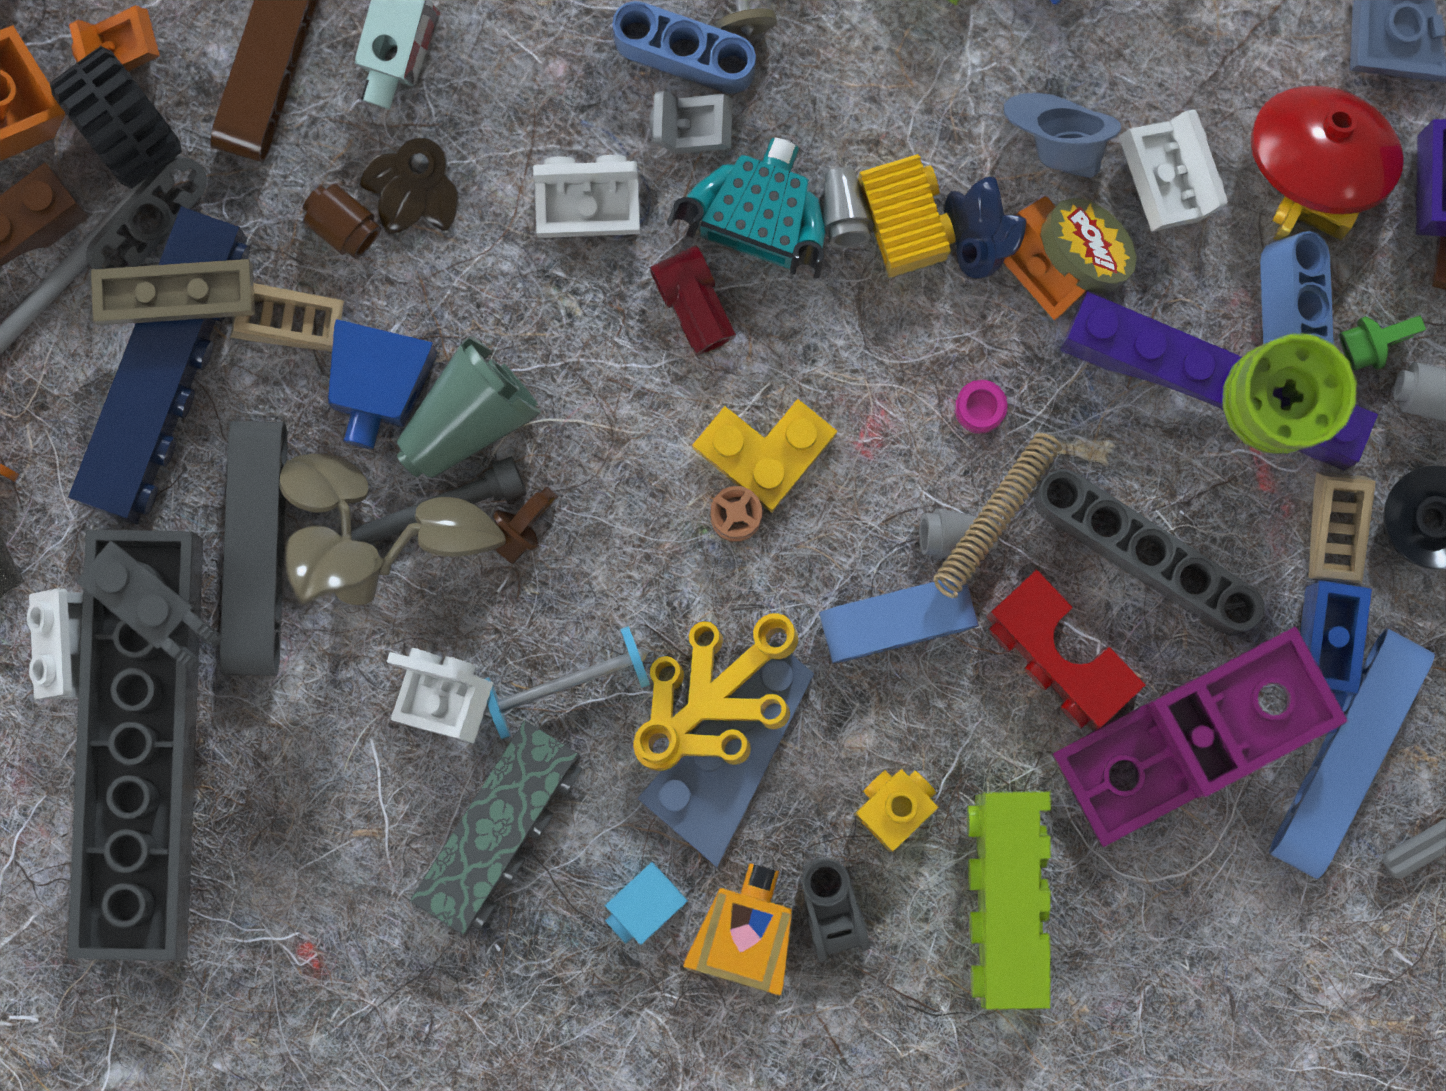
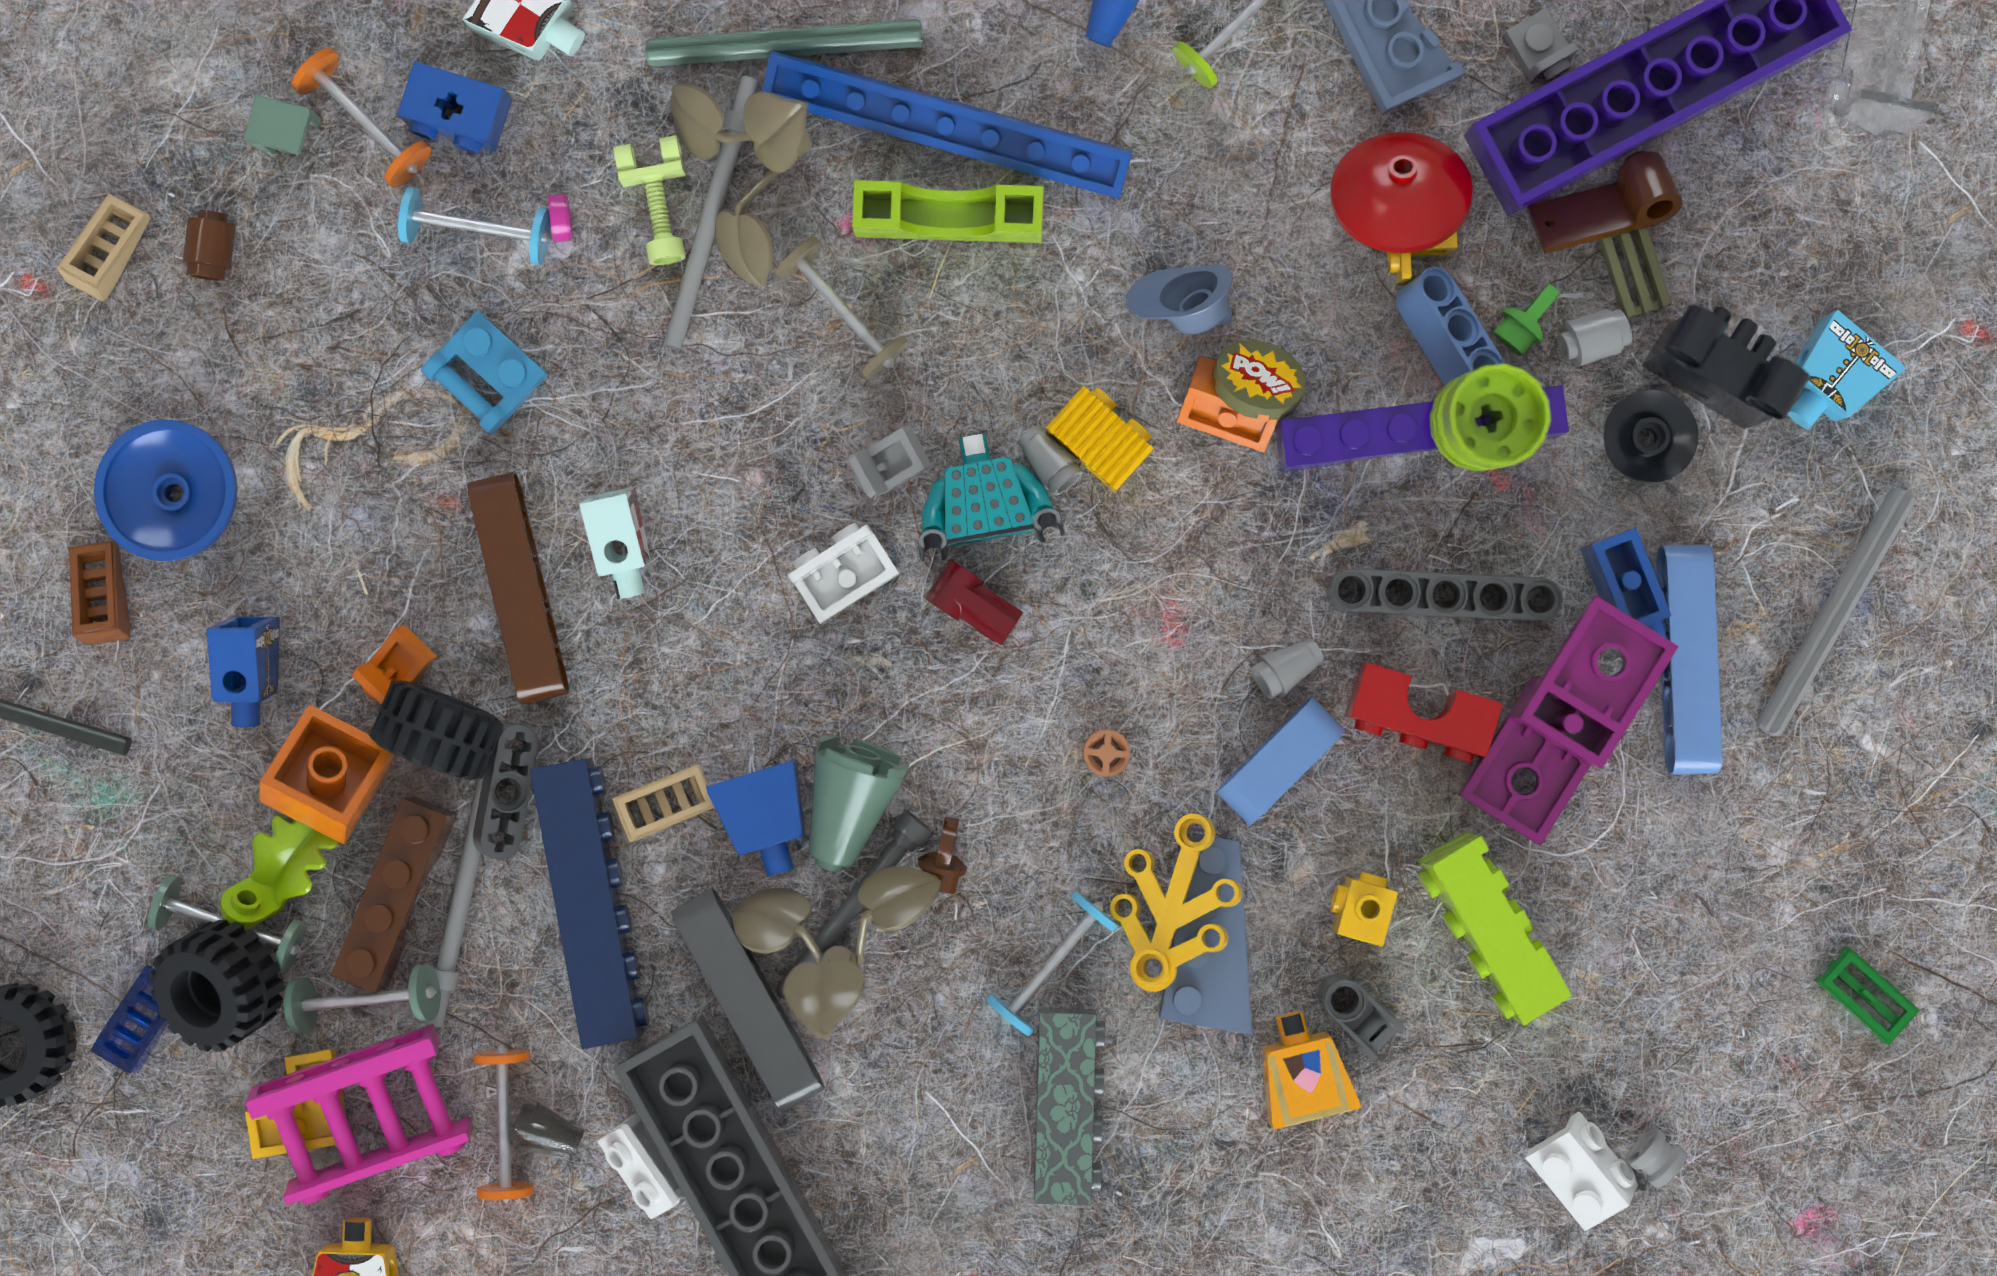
camera: 25 degrees left, 5 degrees up
dark grey hinge [76,540,223,673] -> none
dark tan plate [91,259,255,325] -> none
reddish brown brick [302,184,381,259] -> none
dark brown plate [360,138,459,235] -> none
white bracket [387,648,493,744] -> none
medium azure brick [605,862,688,945] -> none
medium blue beam [612,1,756,94] -> none
yellow plate [692,399,838,513] -> none
tan piece [933,433,1062,598] -> none
dark blue plate [944,177,1026,279] -> none
dark pink tile [954,380,1008,434] -> none
white bracket [1119,109,1228,232] -> none
tan slope [1309,472,1376,584] -> none

